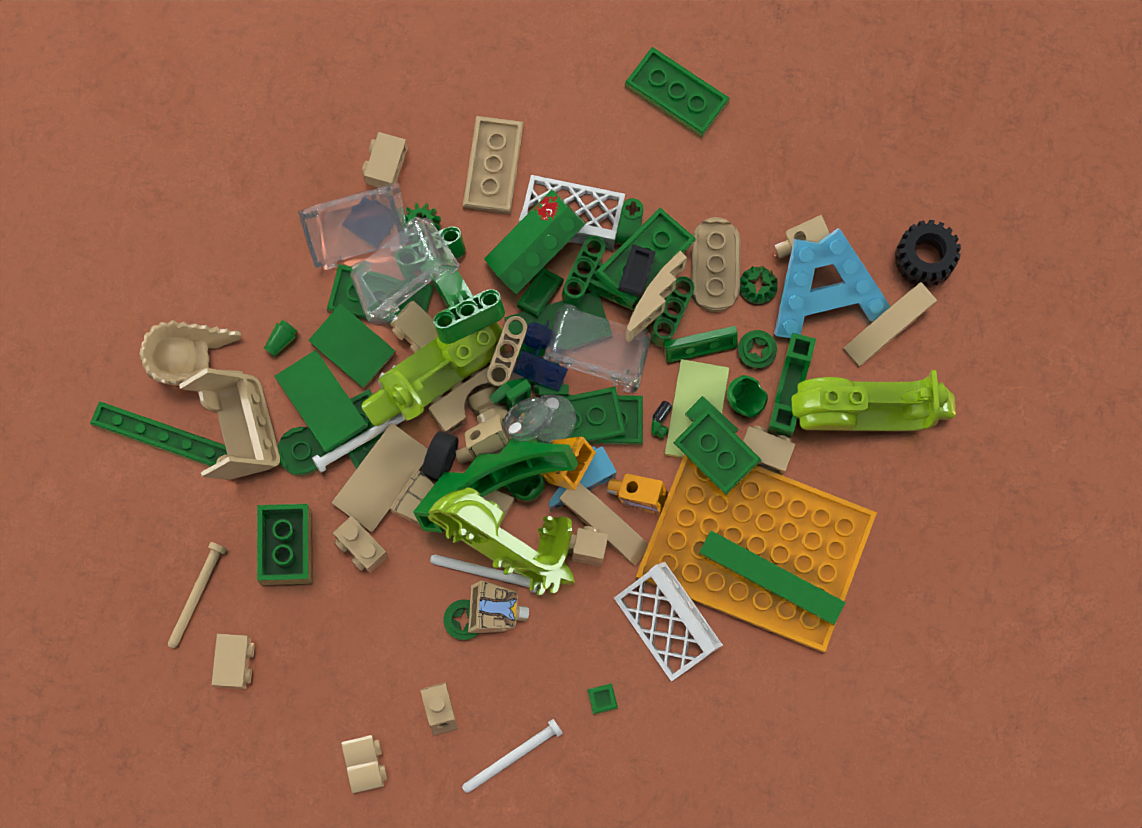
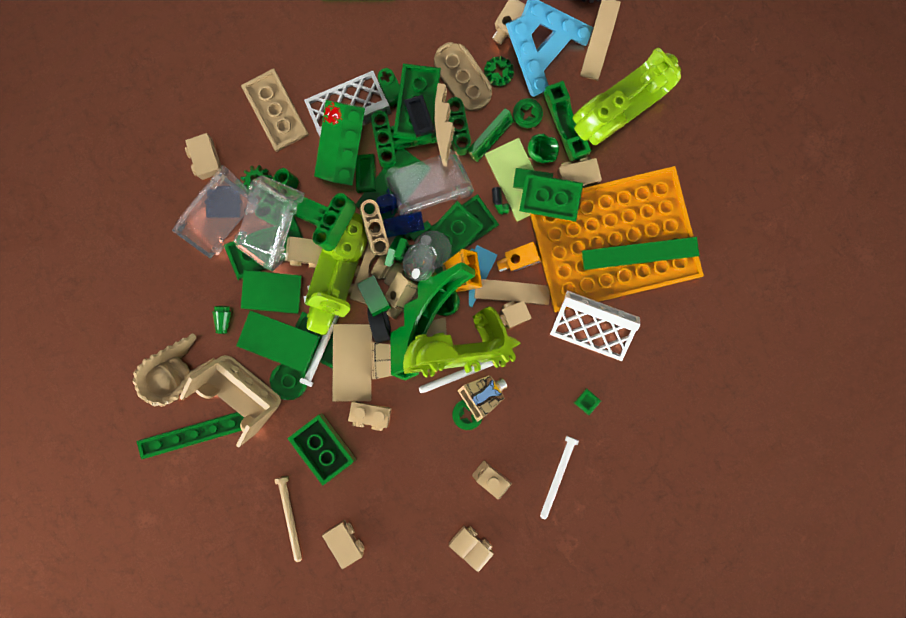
camera: 30 degrees left, 10 degrees up
none -> green tile [357,275,391,317]

